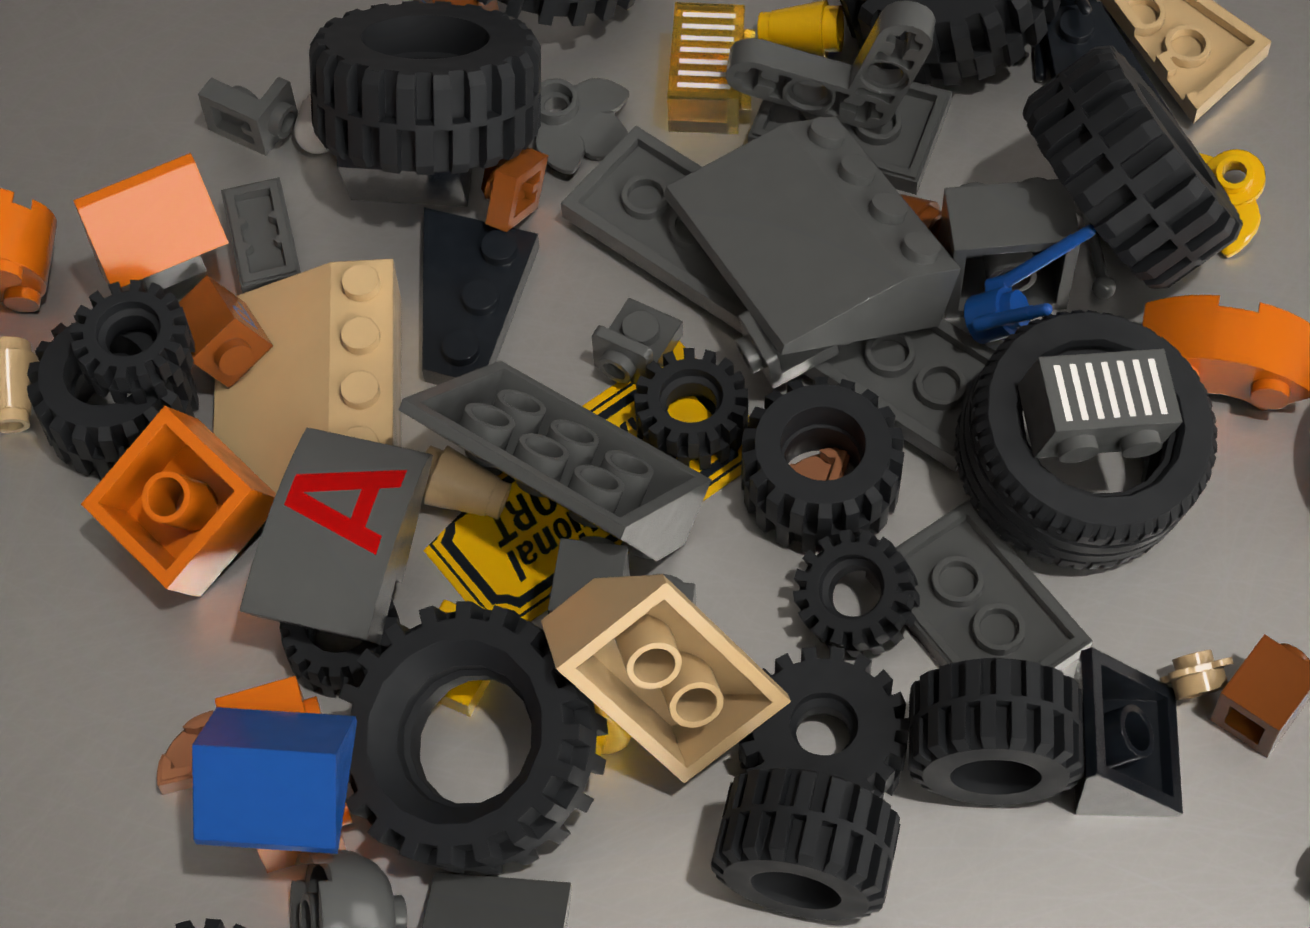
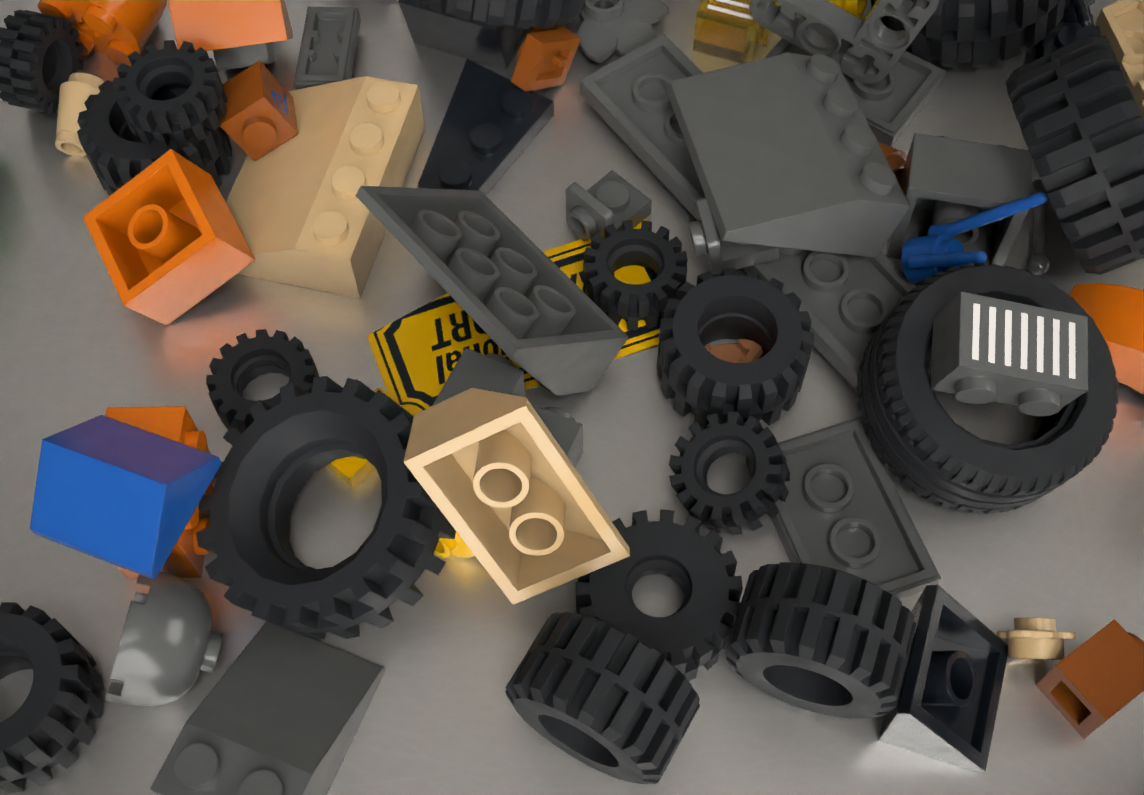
camera: 15 degrees right, 0 degrees up
dark grey slope [239,427,433,645] -> none
tan cone [423,445,512,520] -> none

